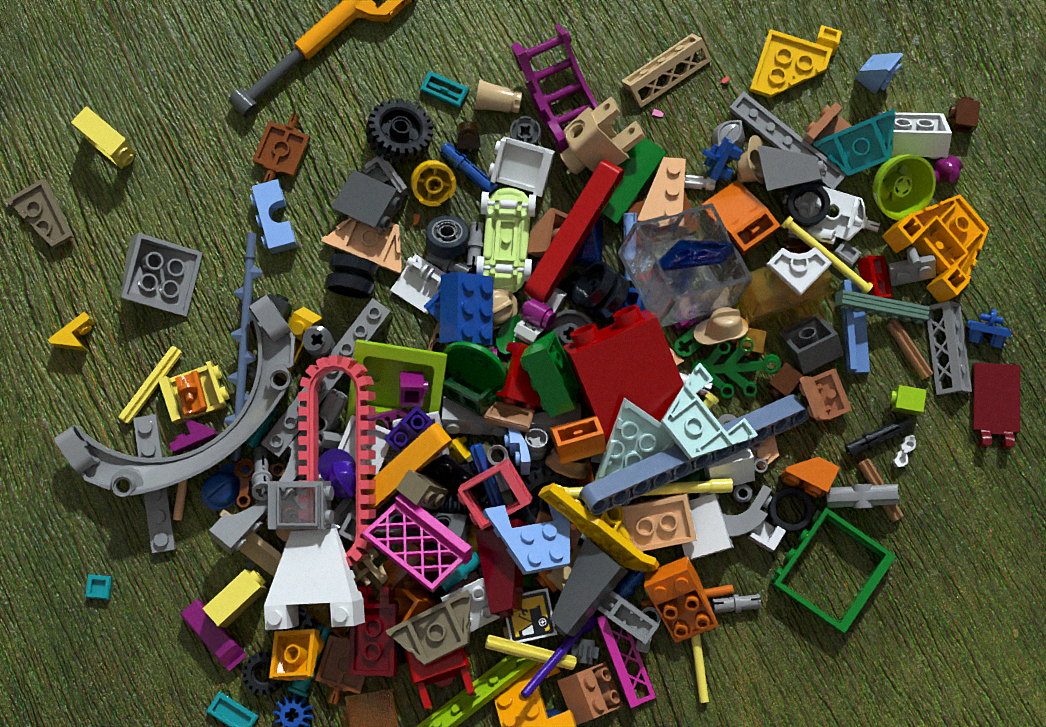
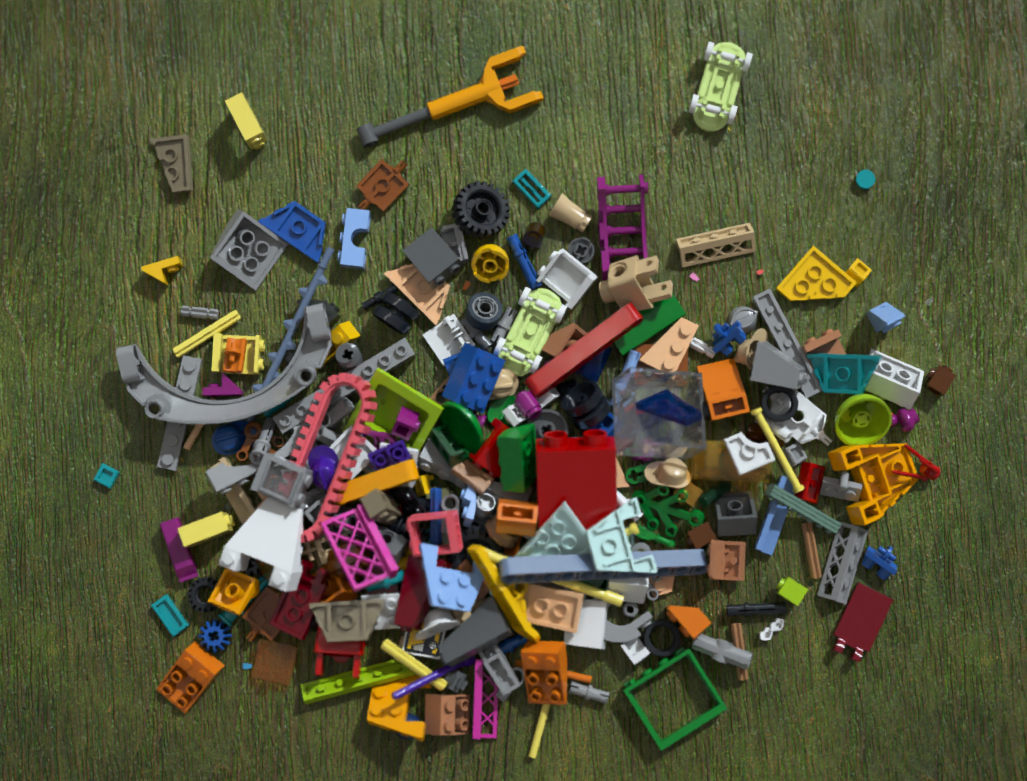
camera: 25 degrees right, 5 degrees up
none -> light grey axle [181,306,219,320]
none -> blue wing [258,201,326,263]
none -> black bar [361,285,397,310]
none -> white piece [415,608,460,640]
none -> green piece [635,525,676,549]
none -> clear green axle [699,478,732,507]
none -> red plant [892,444,940,482]

